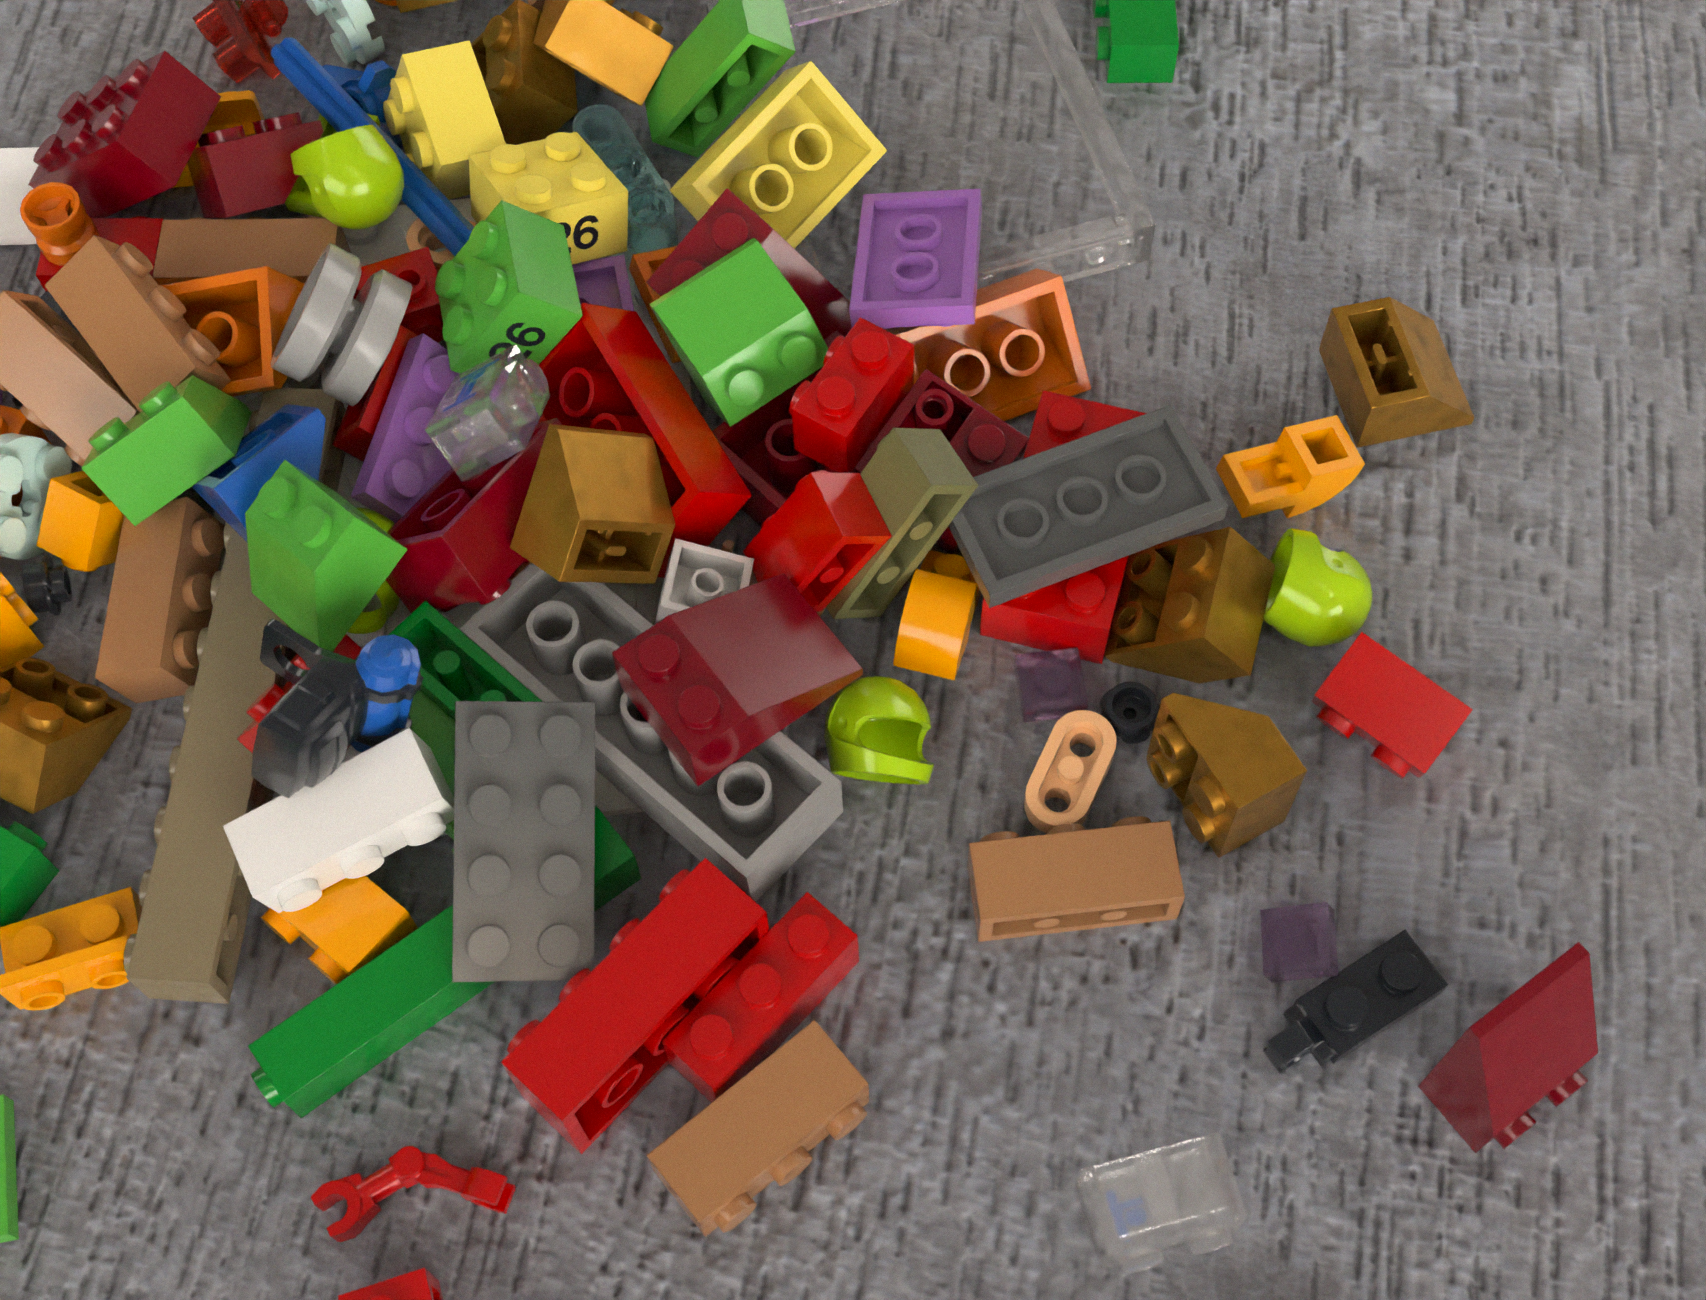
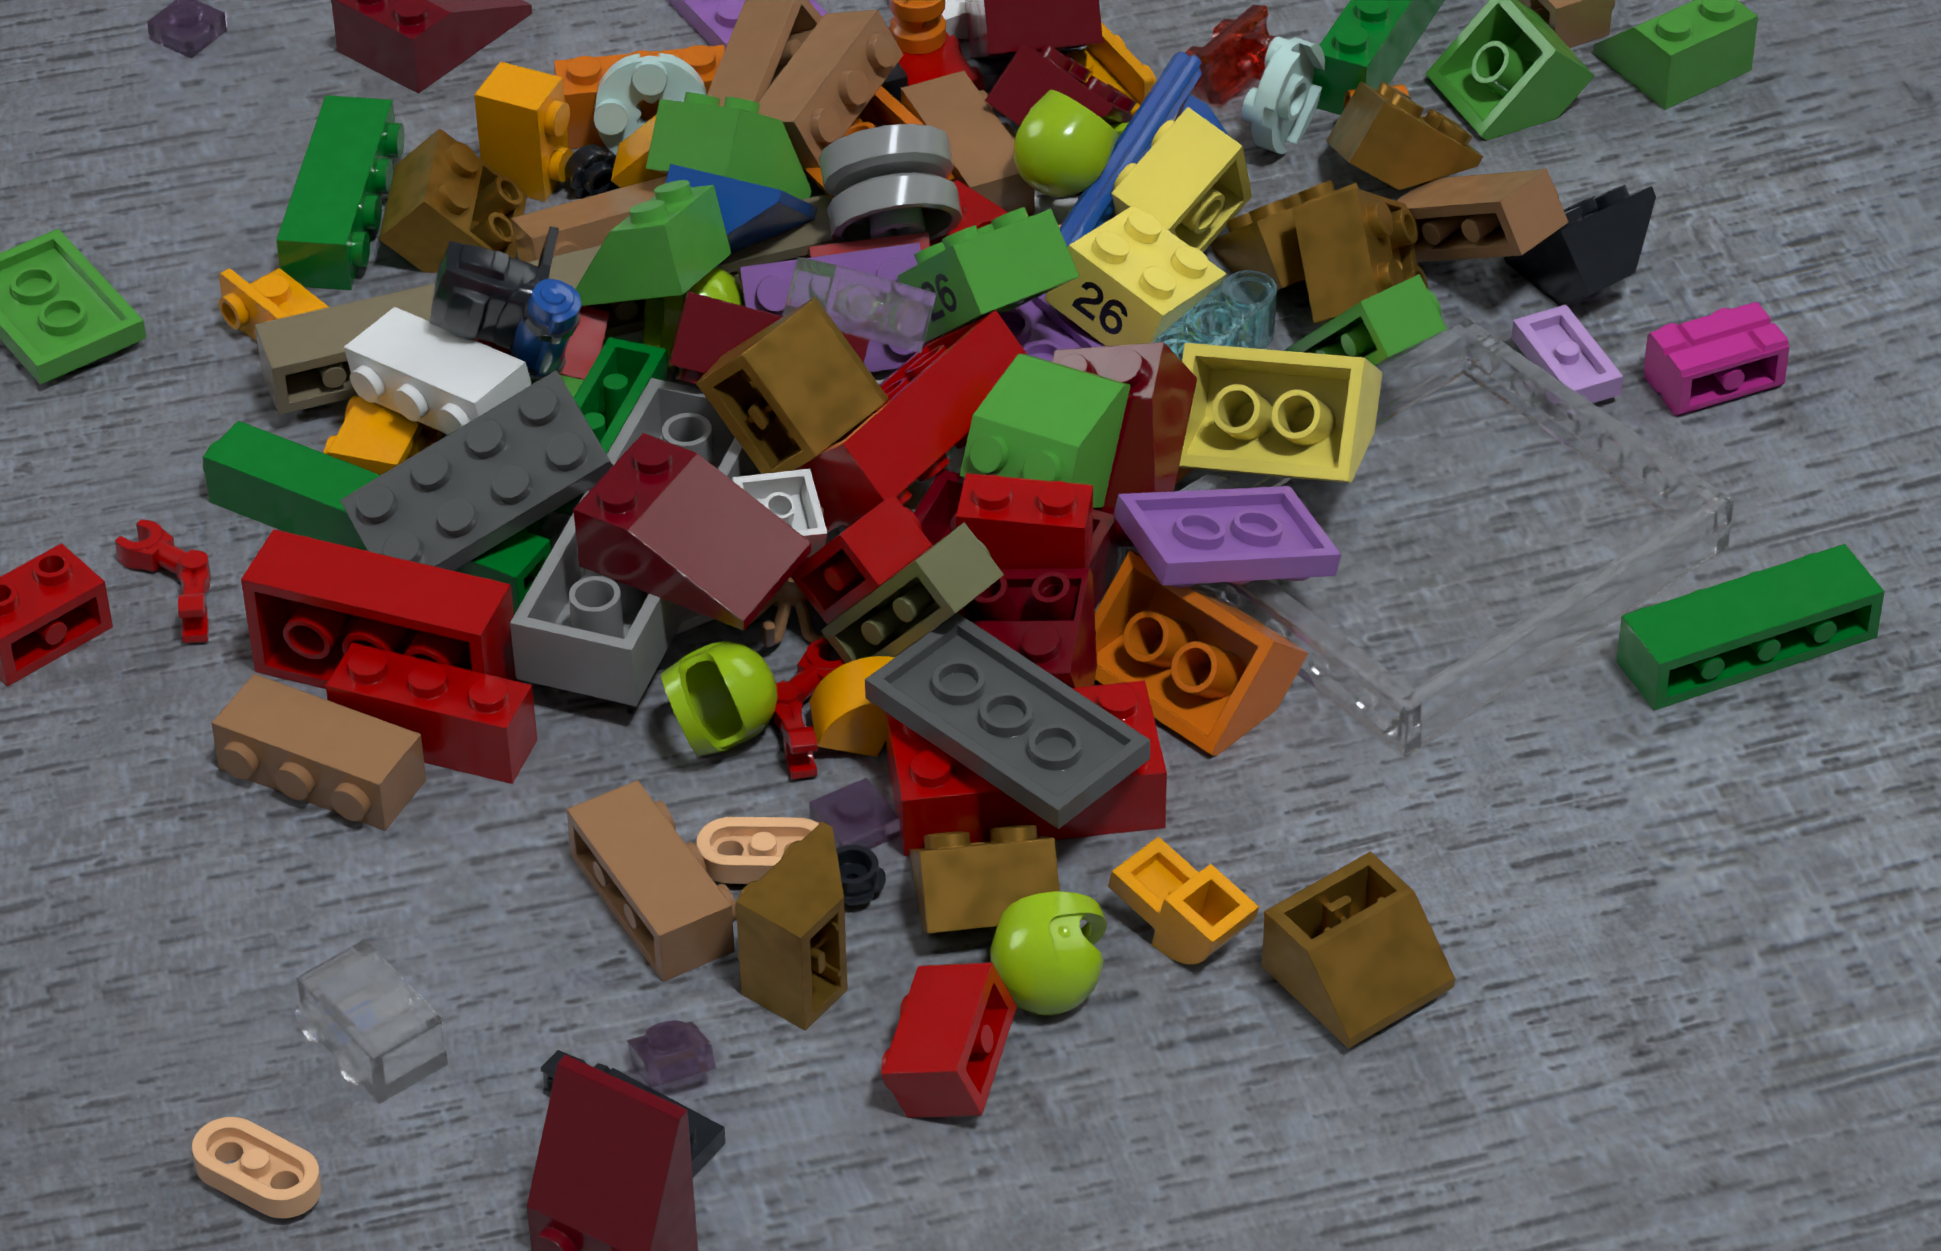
camera: 65 degrees right, 20 degrees down
none -> red piece [773,638,846,779]

